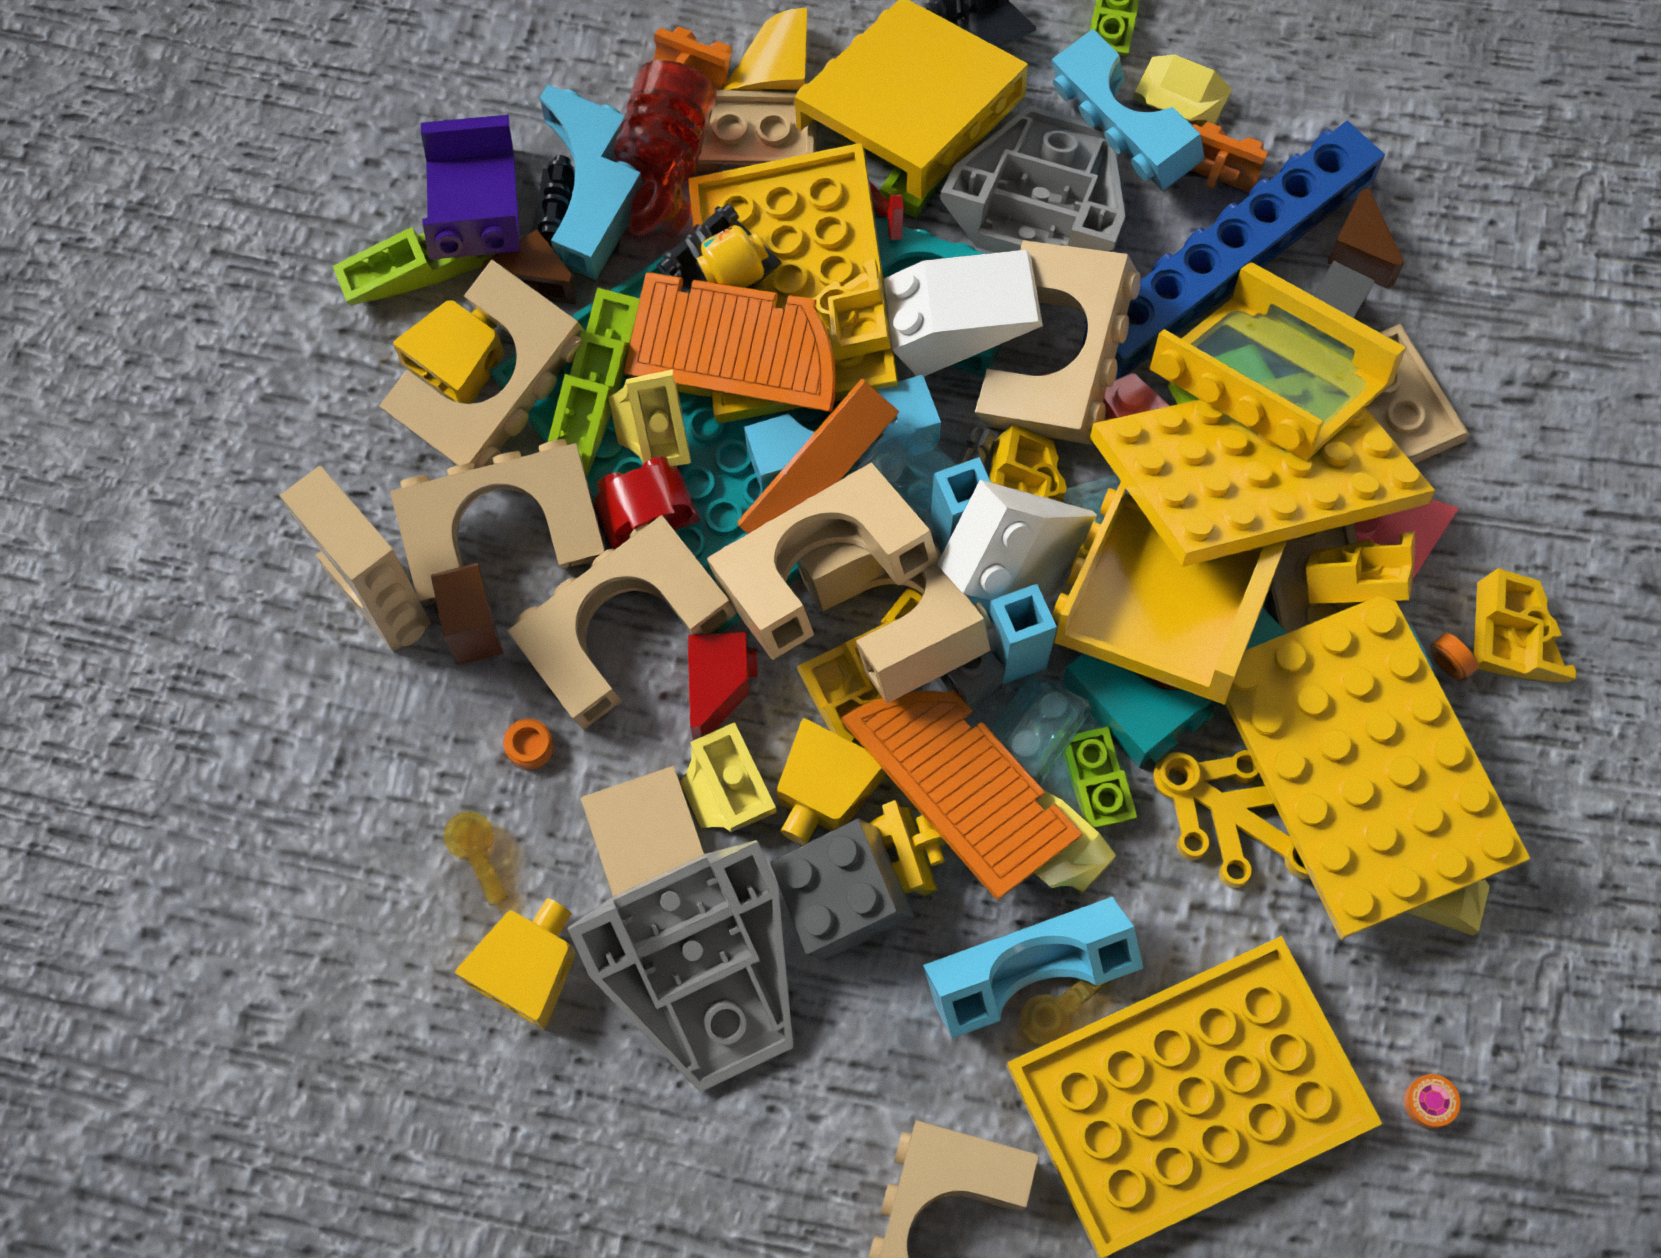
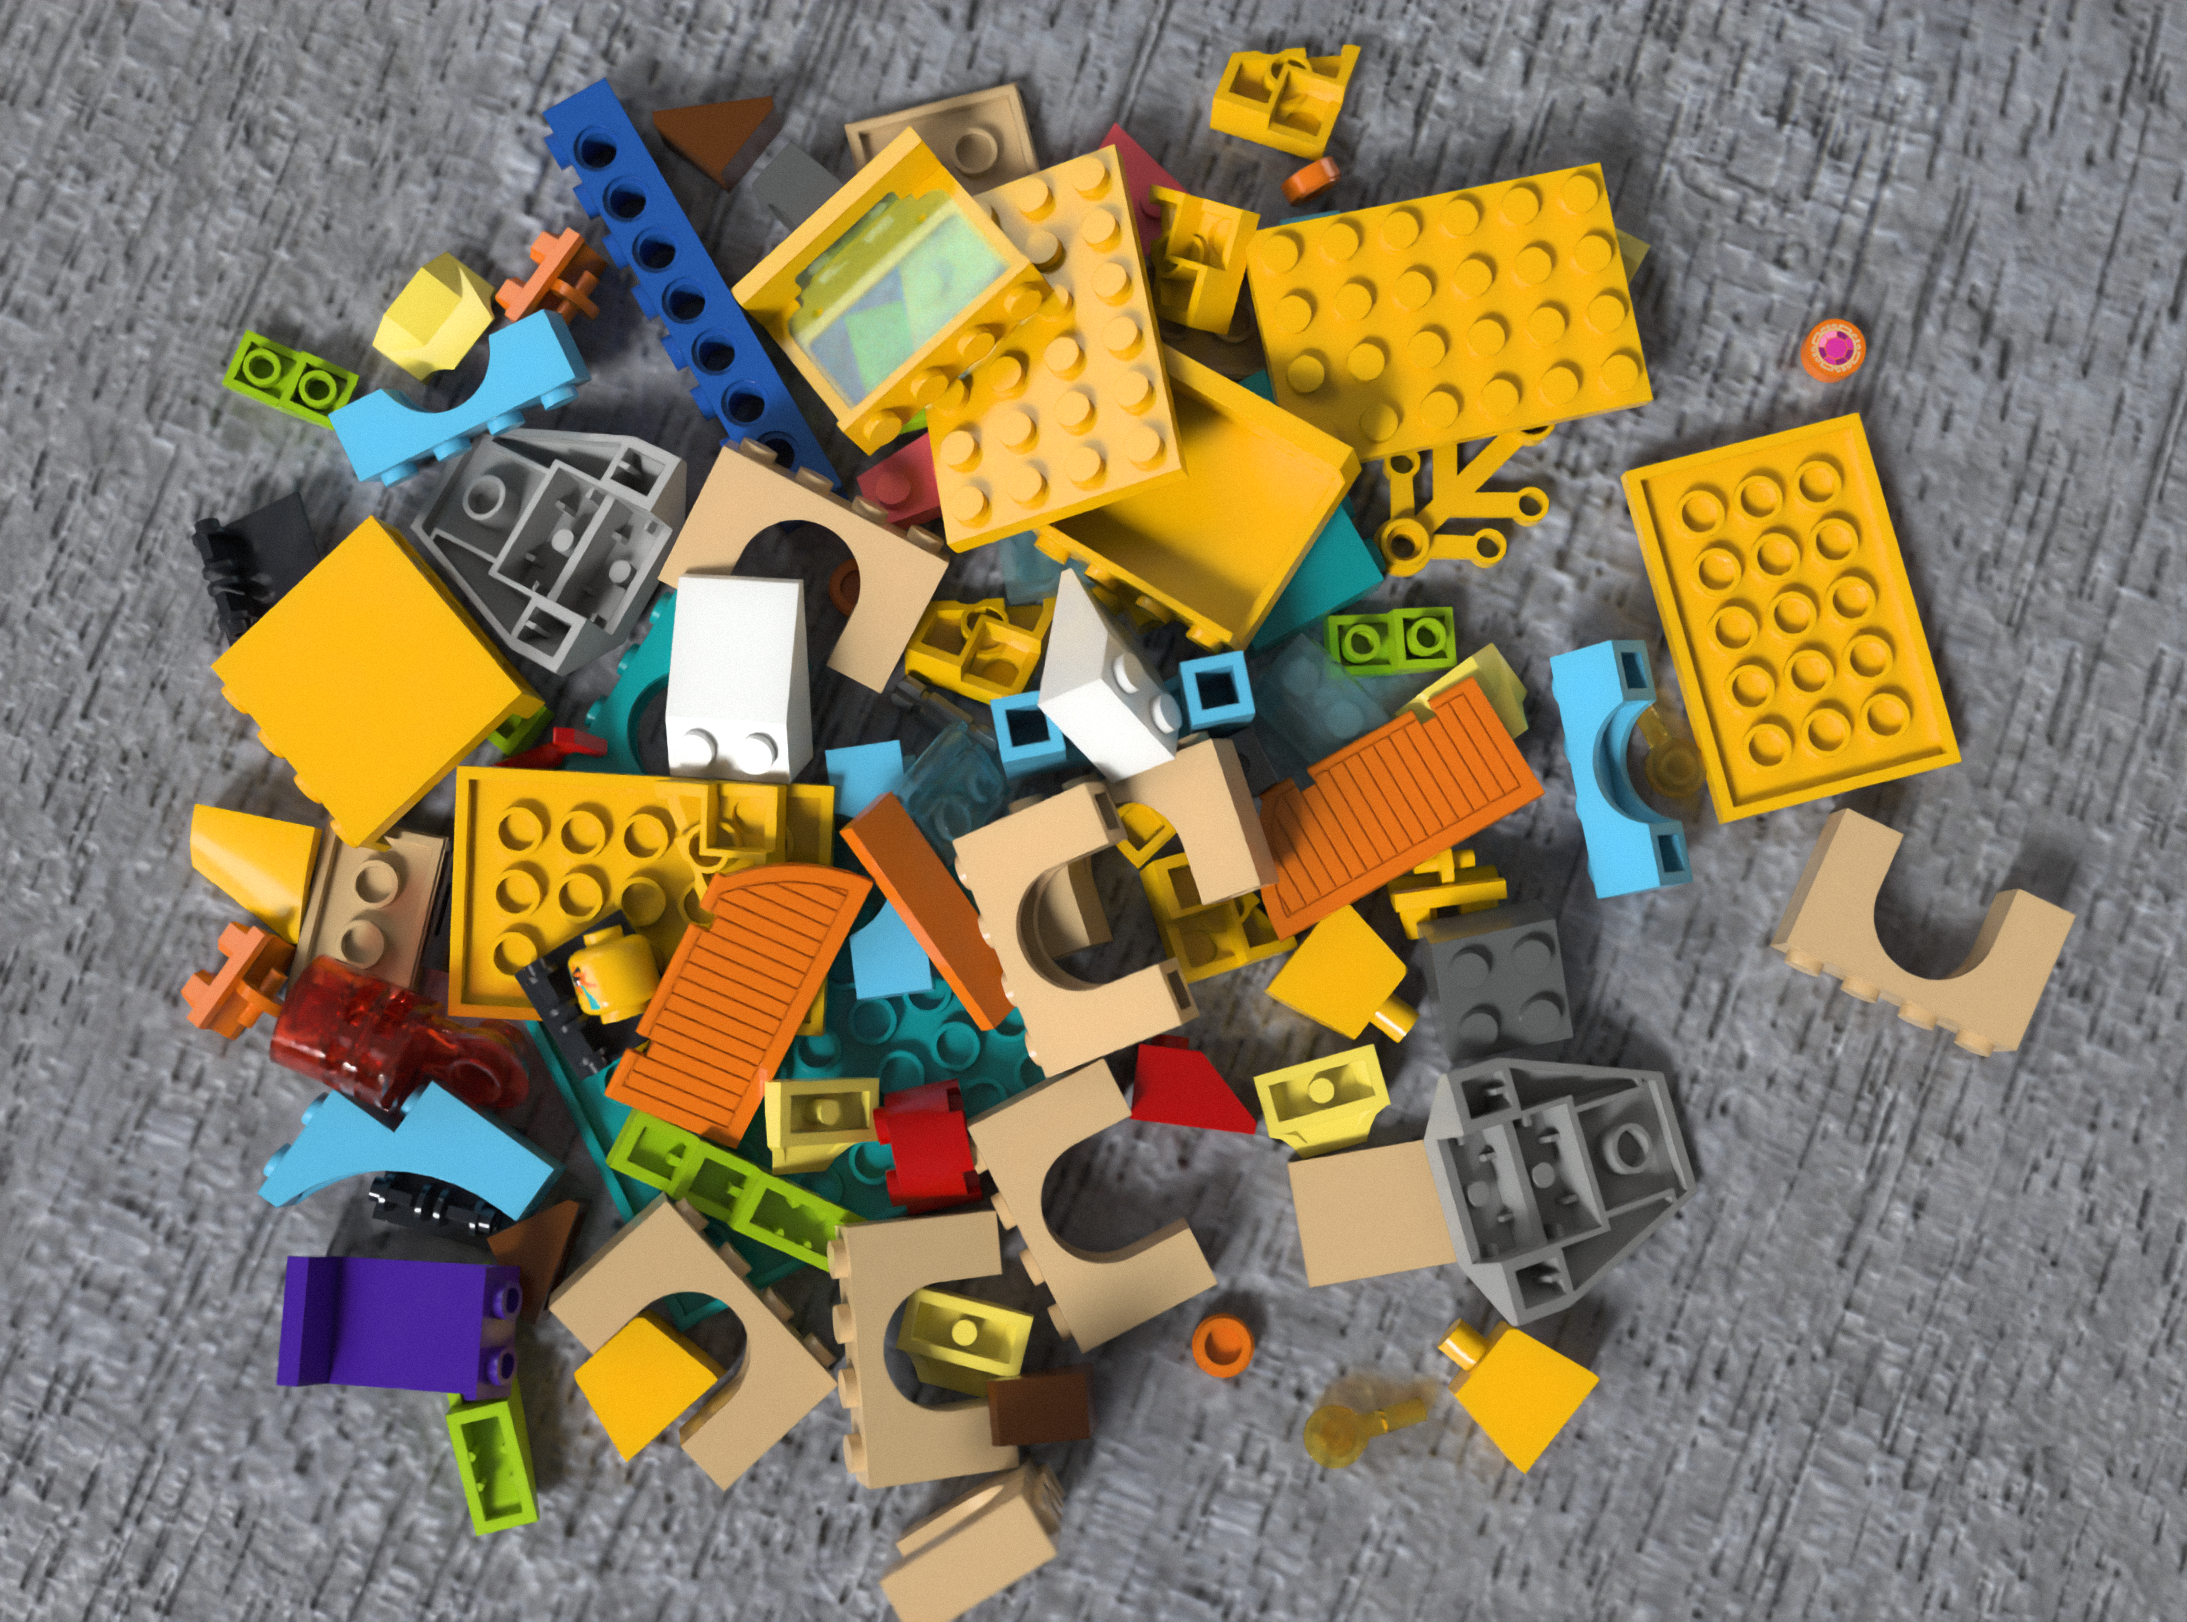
camera: 80 degrees left, 15 degrees up
none -> light yellow slope [896,1286,1034,1398]

